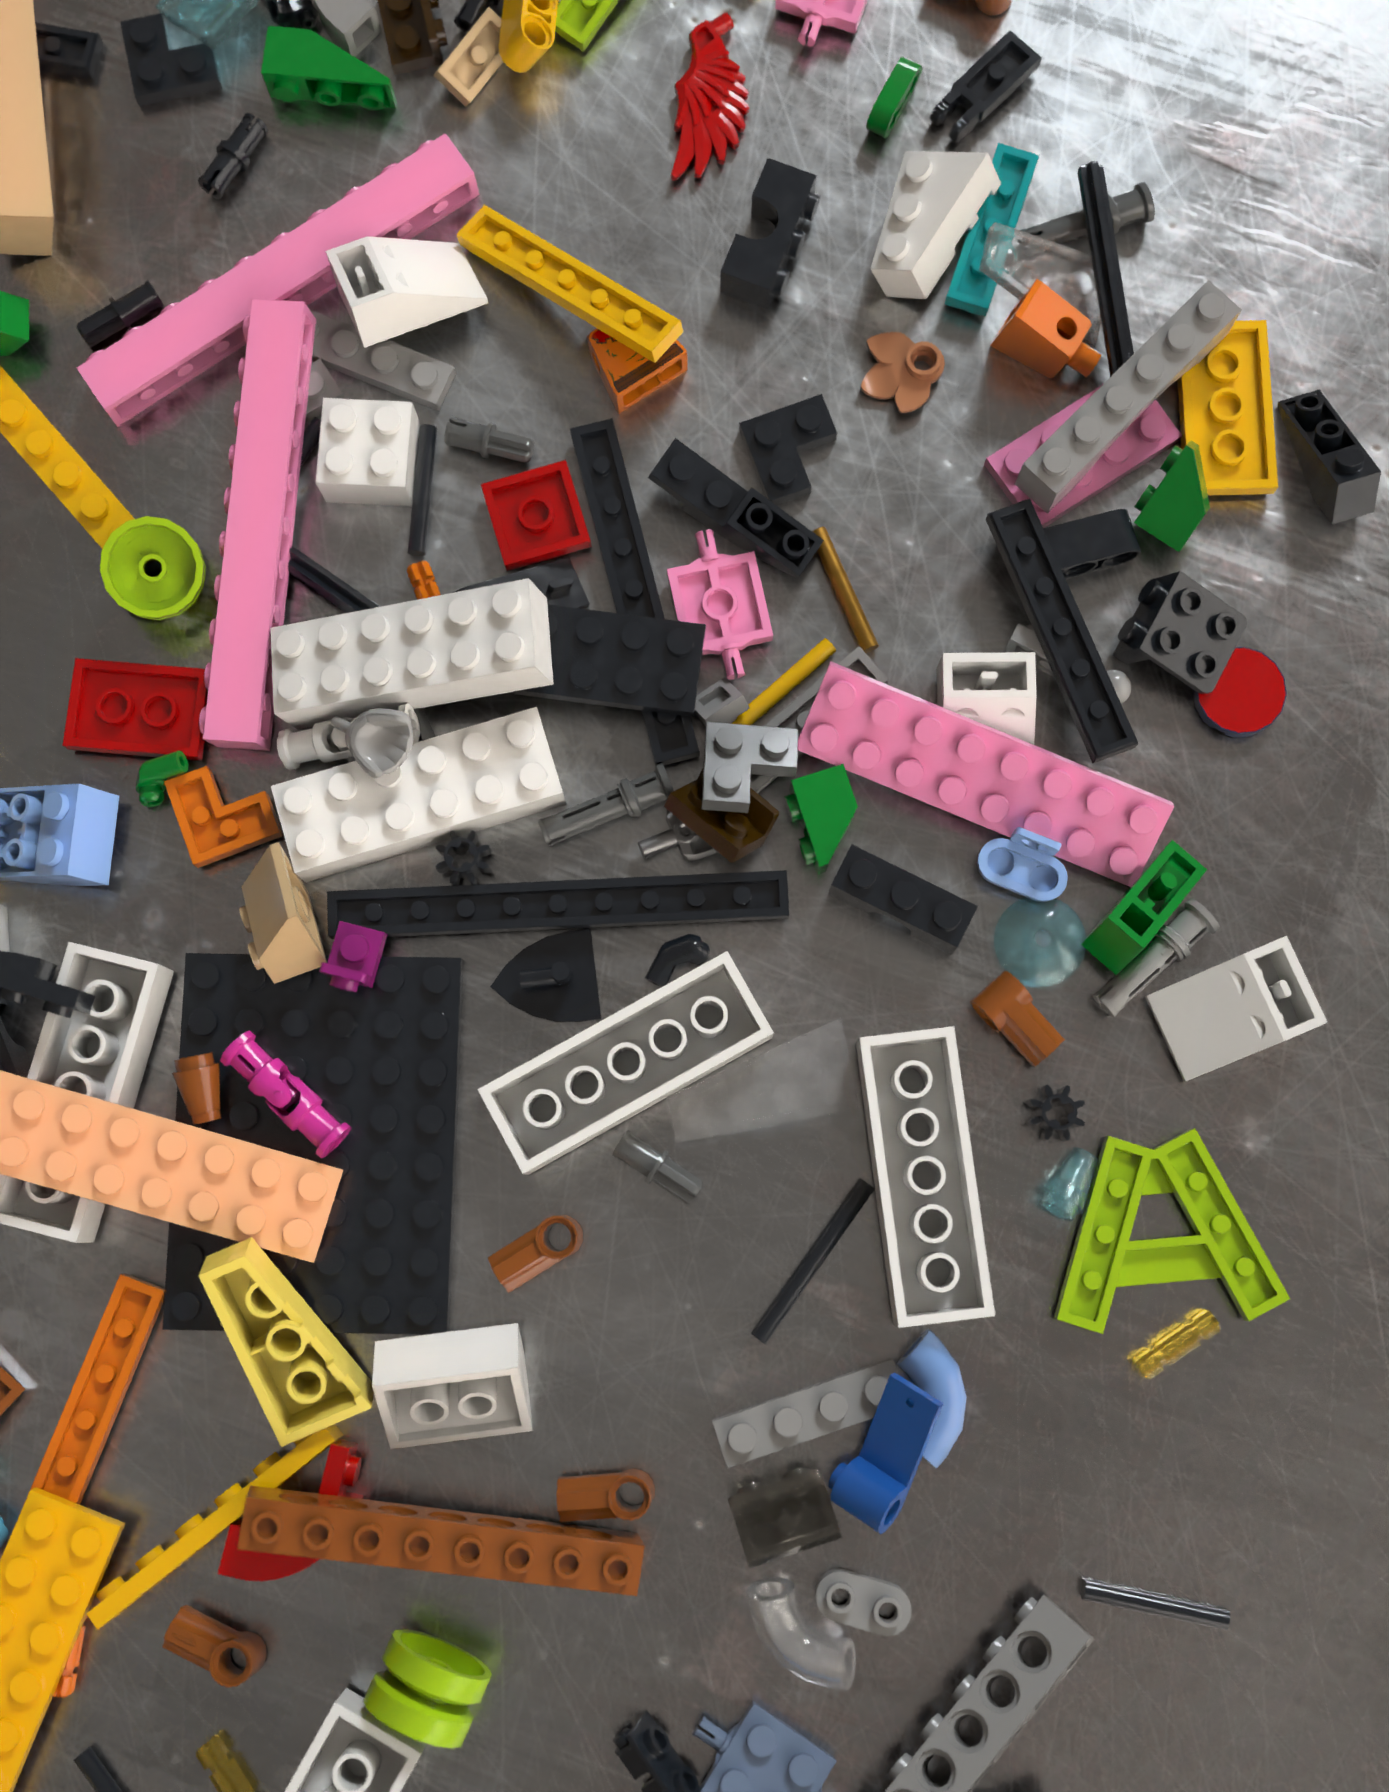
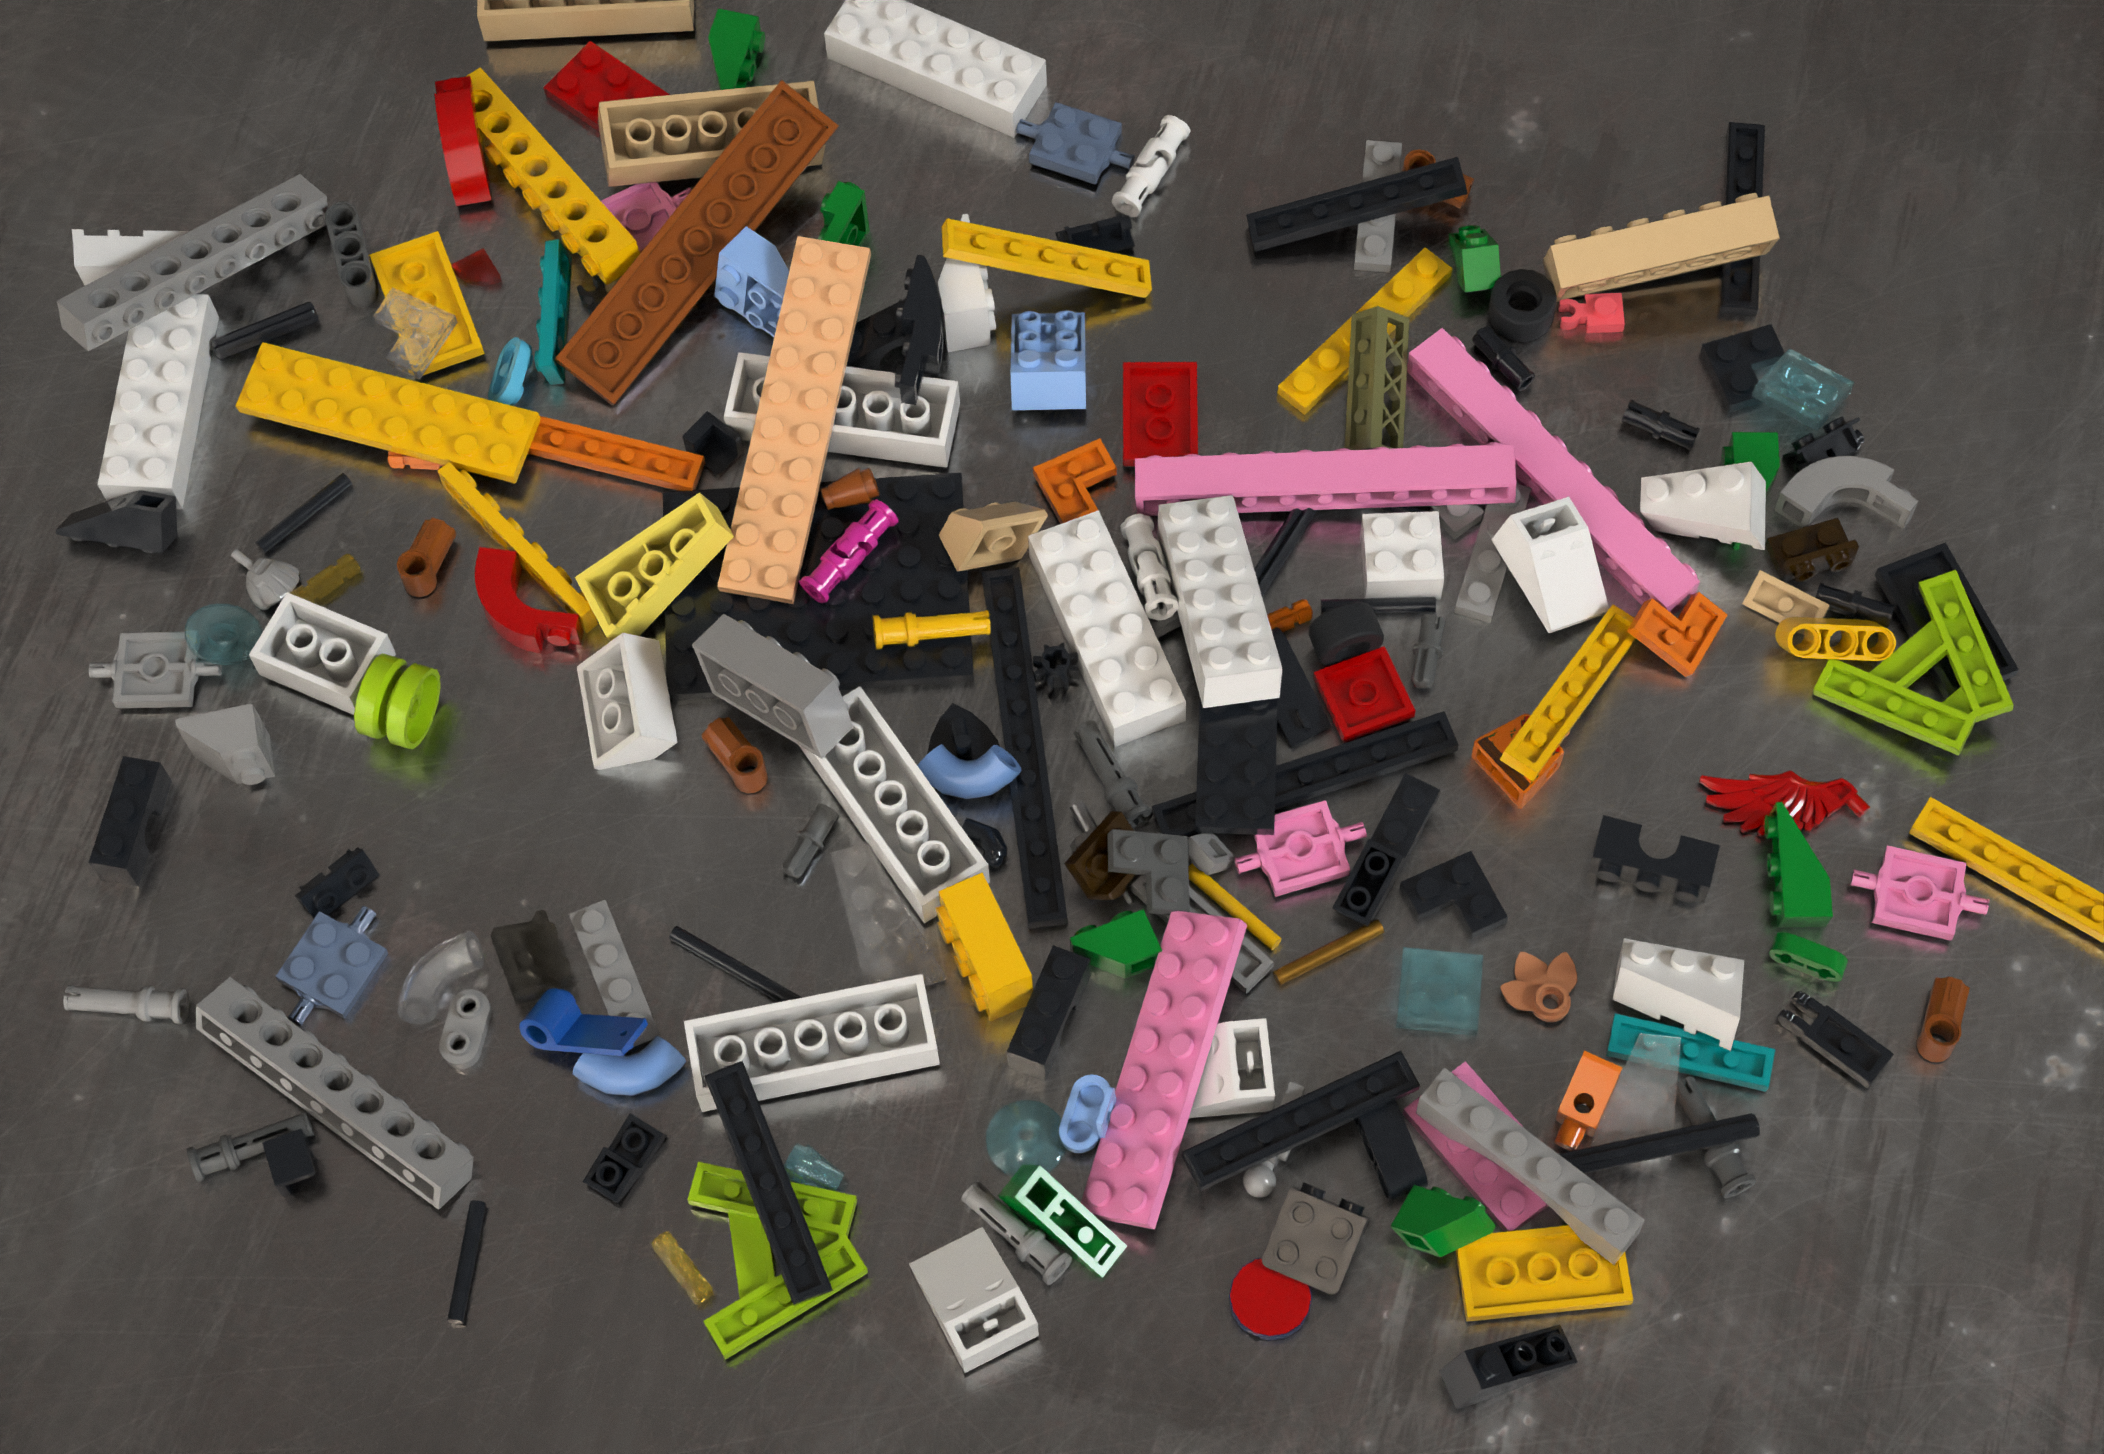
camera: 85 degrees right, 15 degrees down
lime wheel [100,516,207,621] -> none
green arm [136,751,188,807] -> none
dark orange brick [237,1486,645,1596] -> none
magenta bracket [319,921,387,993] -> none
light grey piece [331,708,414,778] -> none
dark orange piece [556,1468,655,1522] -> none
dark orange piece [970,970,1065,1067] -> none
black gear [1026,1084,1085,1142] -> none
none -> black slope [582,1113,667,1203]
none -> black panel [682,411,744,478]
none -> light grey brick [692,614,853,759]
none -> black tile [704,1061,833,1306]
none -> yellow pin [873,610,991,650]
none -> medium blue cylinder [917,744,1022,800]
none -> yellow piece [935,872,1033,1022]
none -> black tyre [1308,602,1384,667]
none -> olive fence [1345,306,1409,450]
none -> clear light blue plate [1396,947,1483,1036]
none -> black tyre [1488,269,1557,342]
none -> coral plate [1558,293,1625,333]
none -> orange plate [1627,592,1728,677]
none -> white wedge [1640,462,1766,550]
none -> green slope [1764,802,1833,928]

